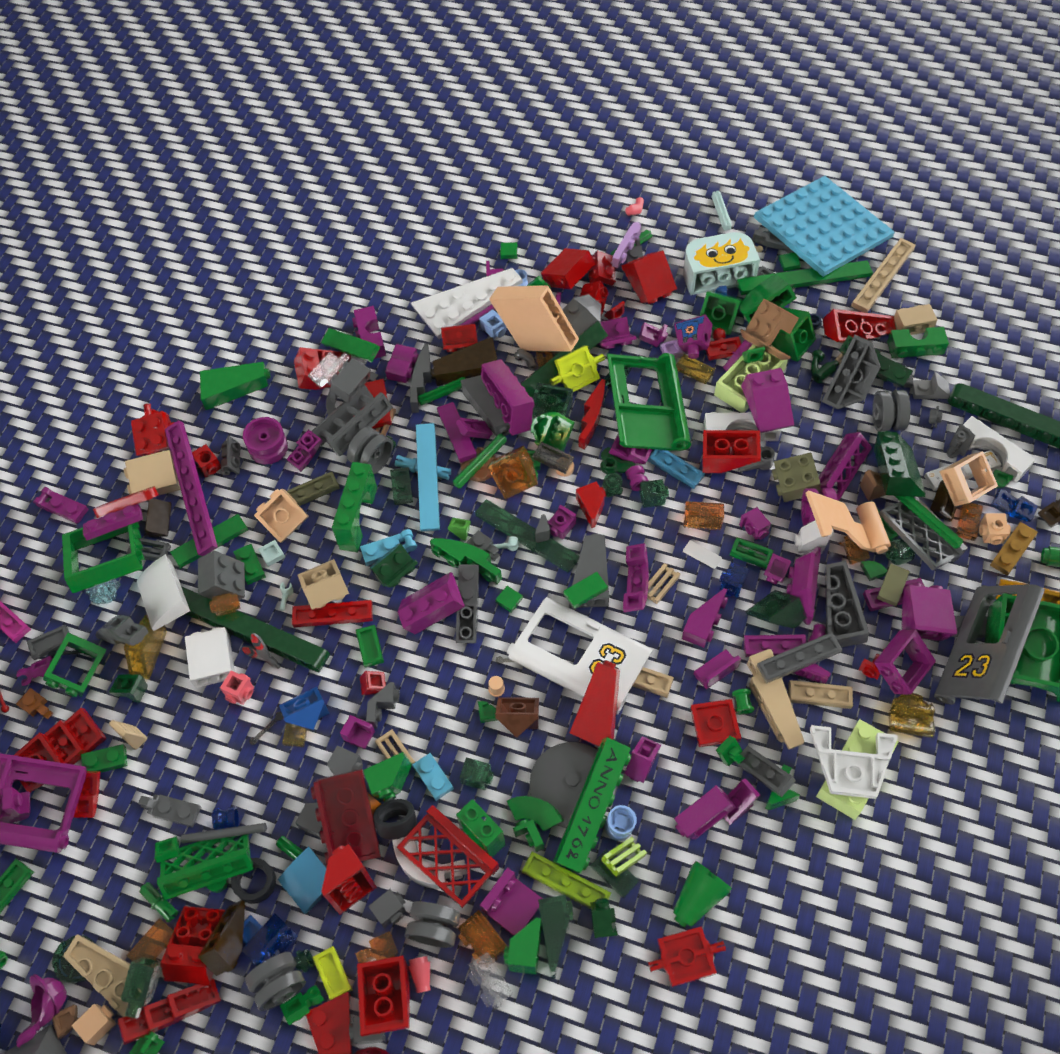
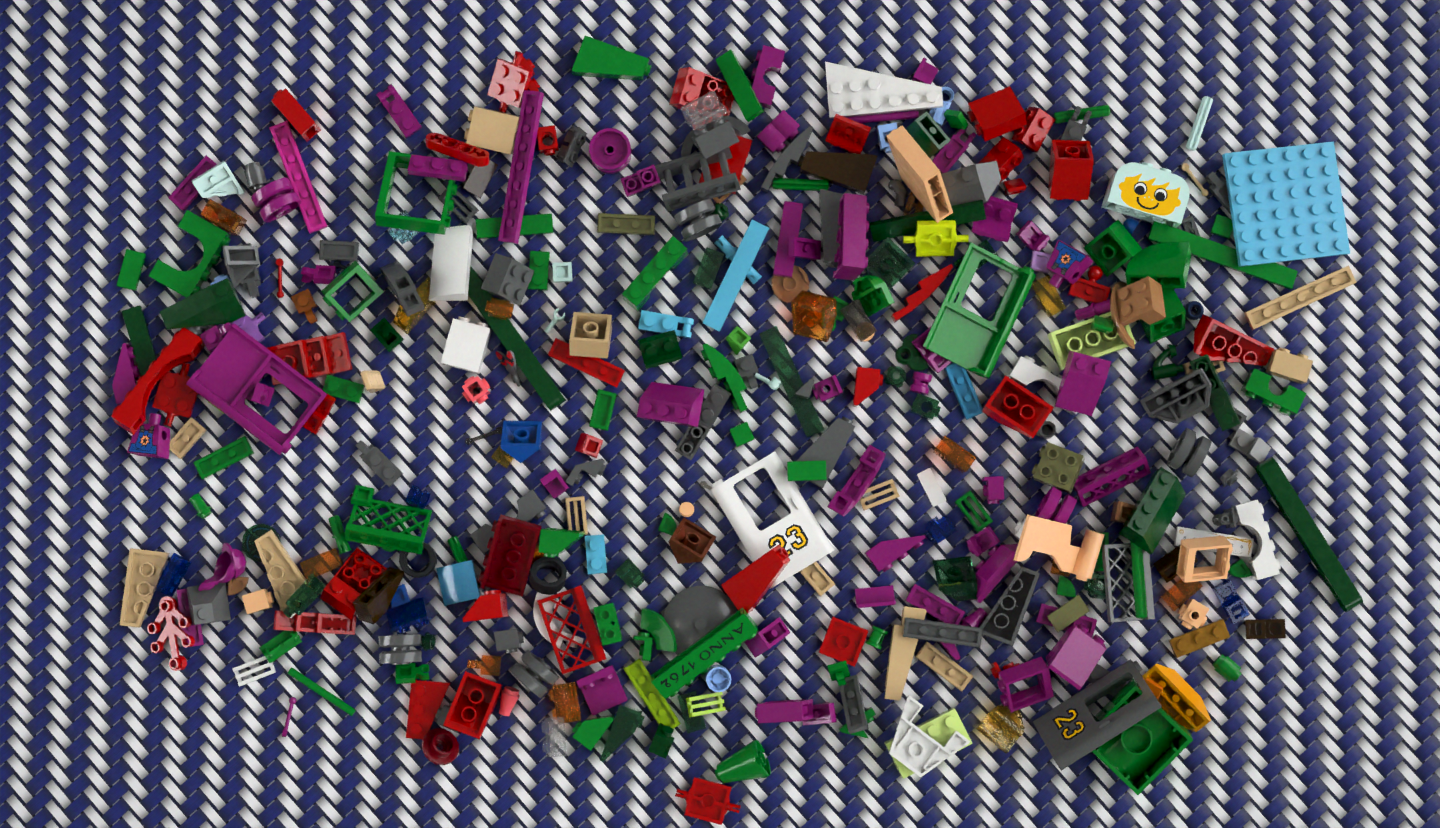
camera: 20 degrees right, 25 degrees up
dark grey bar [181,823,267,843] -> none
light nougat plate [254,489,309,543] -> none
neon yellow tile [312,946,352,1000] -> none
green axle [453,434,507,489] -> none
green tile [501,242,518,259] -> none
lavender hinge [612,222,641,268] -> none
coral arm [625,197,644,216] -> none

